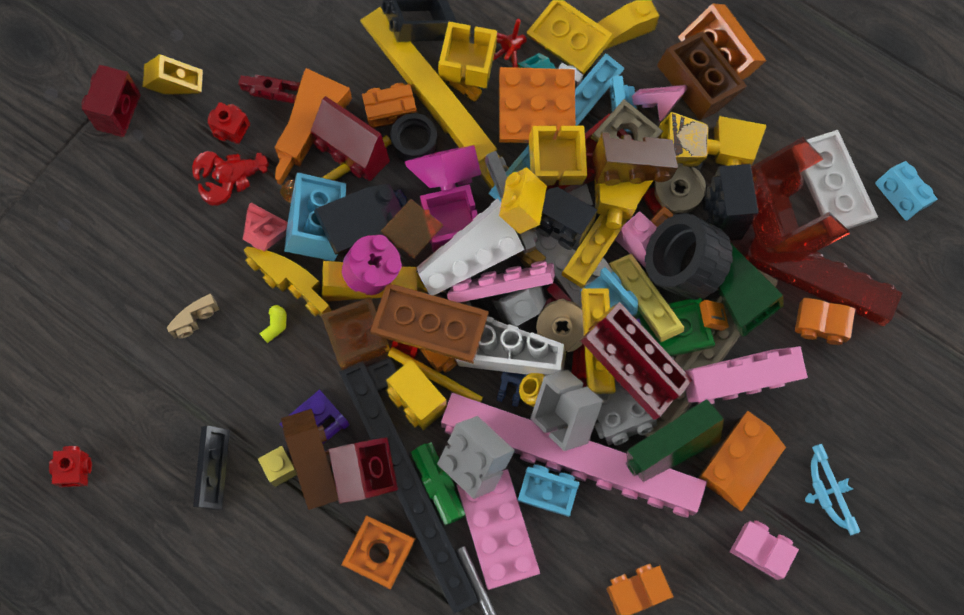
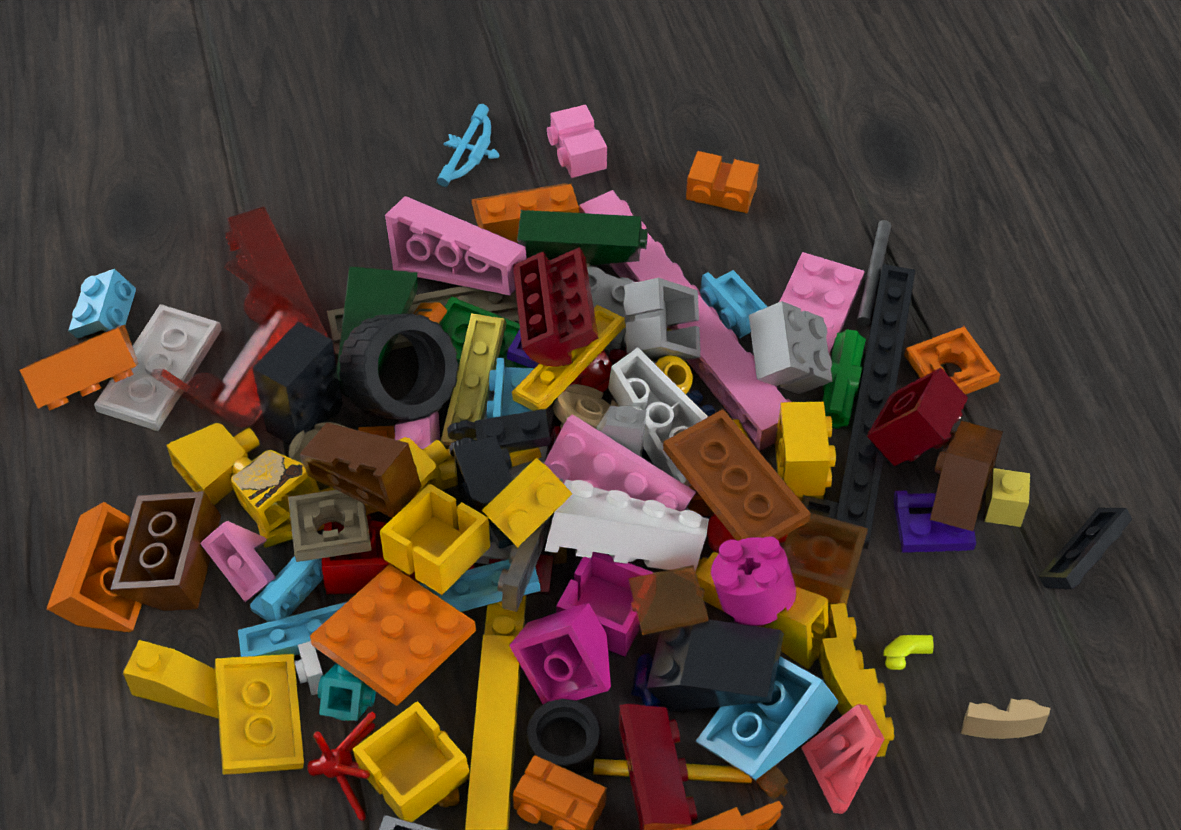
camera: 140 degrees left, 20 degrees down
orange brick [795,298,855,345] -> none
none -> orange slope [20,325,139,411]
none -> black hinge [447,409,551,457]

